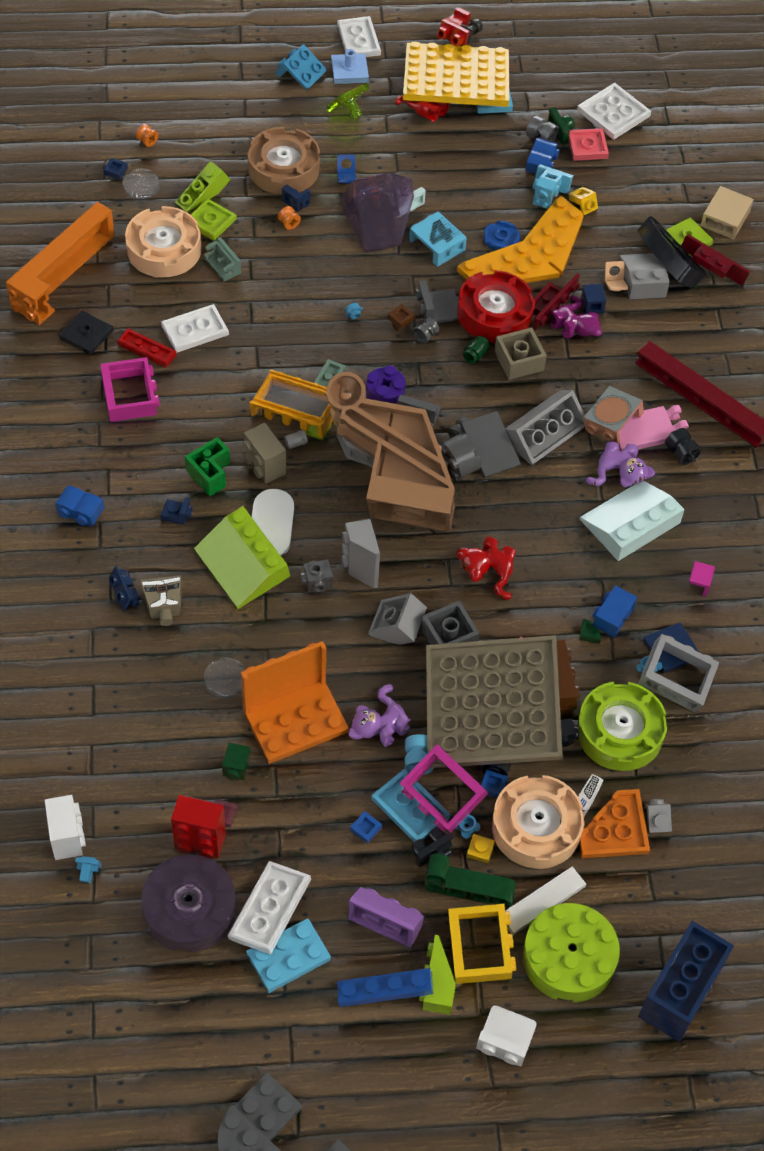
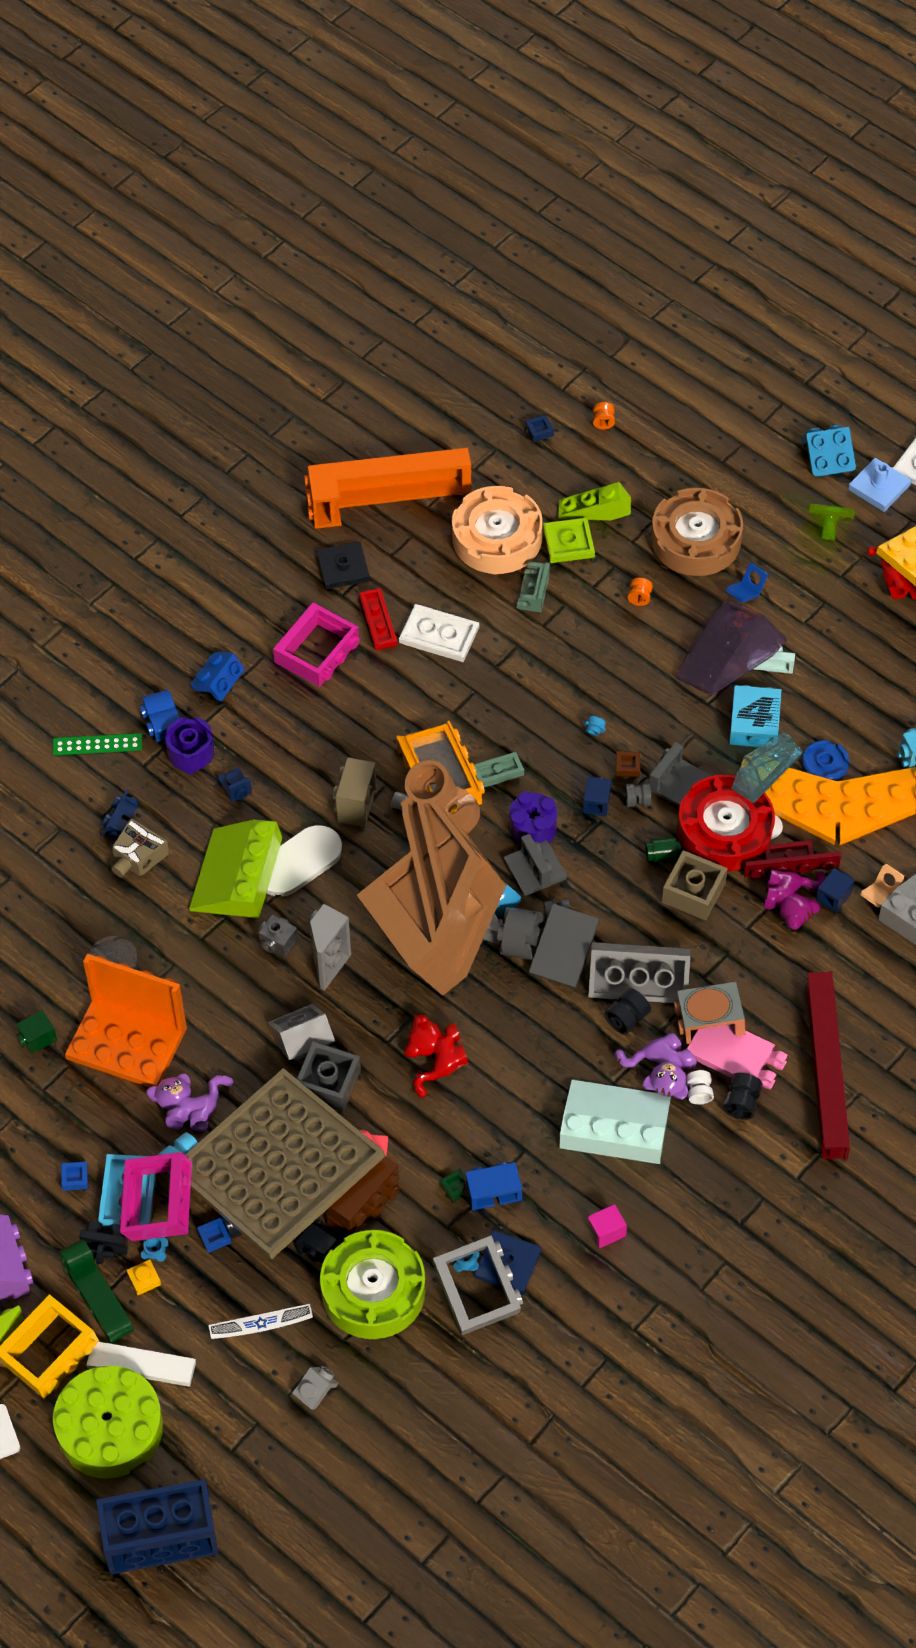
camera: 50 degrees right, 0 degrees up
clear tile [123,168,159,199] -> none
green brick [185,437,230,497] -> none
dark blue bracket [282,185,311,212] -> none
light nougat piece [492,775,585,869] -> none
orange plate [579,789,650,859] -> none
none -> green sticker [53,733,142,756]
none -> dark purple brick [165,717,215,774]
none -> blue bracket [190,652,244,701]
none -> dark blue brick [583,777,611,816]
none -> black wheel [604,988,651,1035]
none -> white wheel [686,1070,714,1104]
none -> clear light blue wedge [731,732,803,803]

